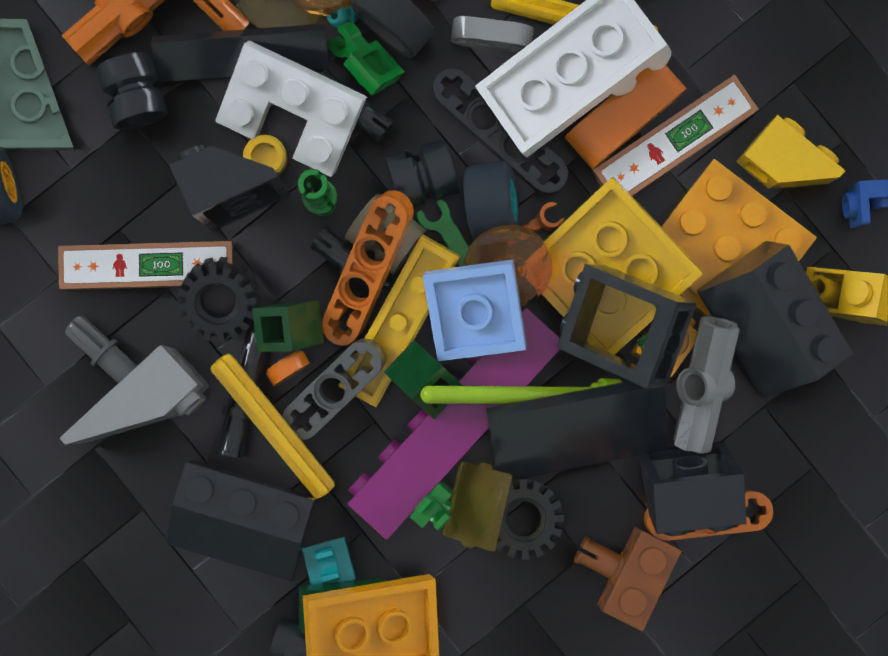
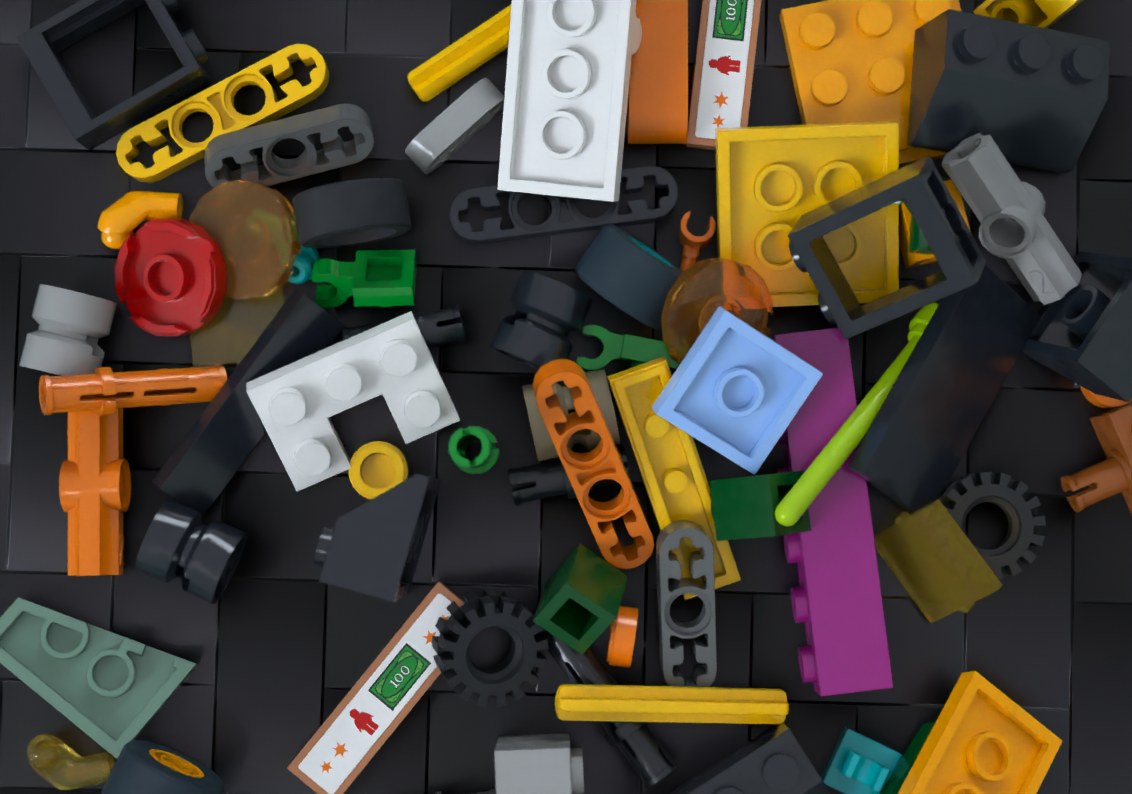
camera: 45 degrees left, 0 degrees up
green plate [409,480,453,531] -> none

